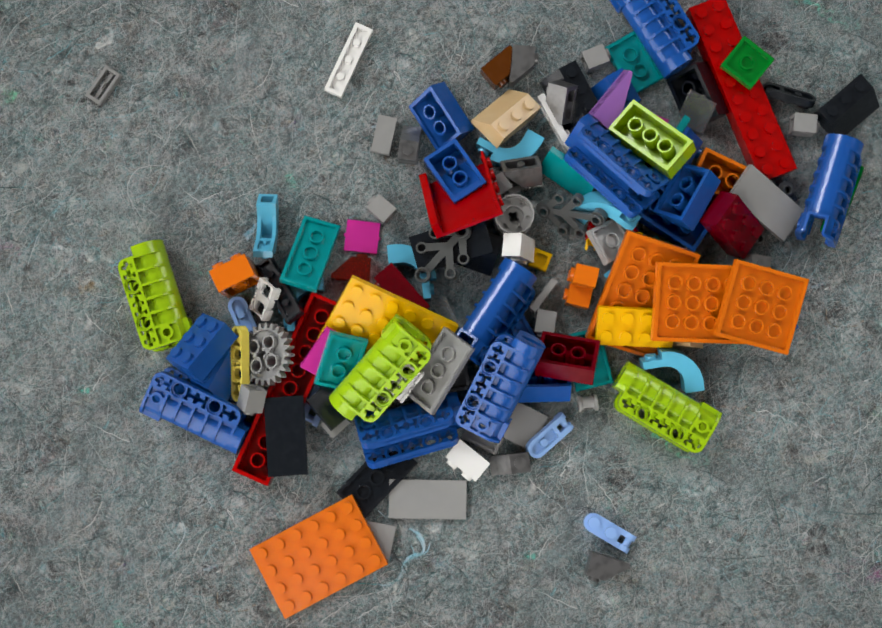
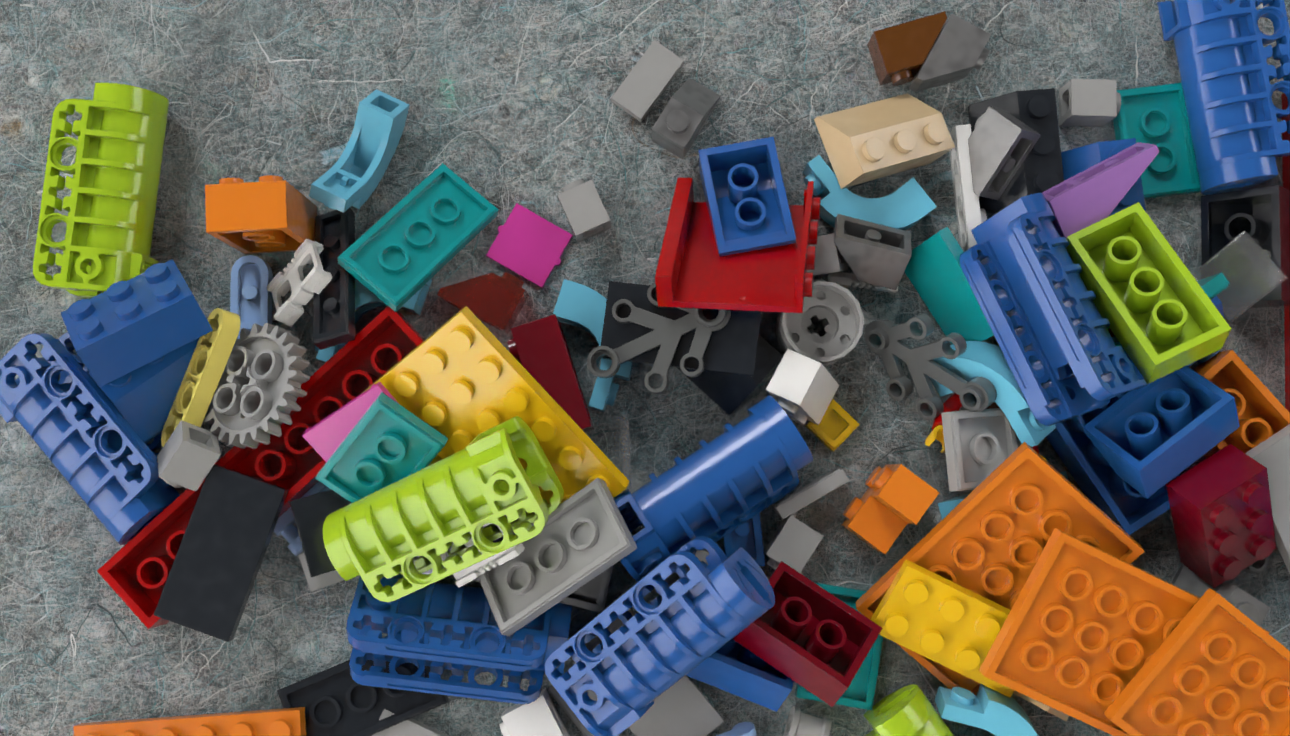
camera: 25 degrees right, 0 degrees up
blue slope [408,82,474,150] -> none

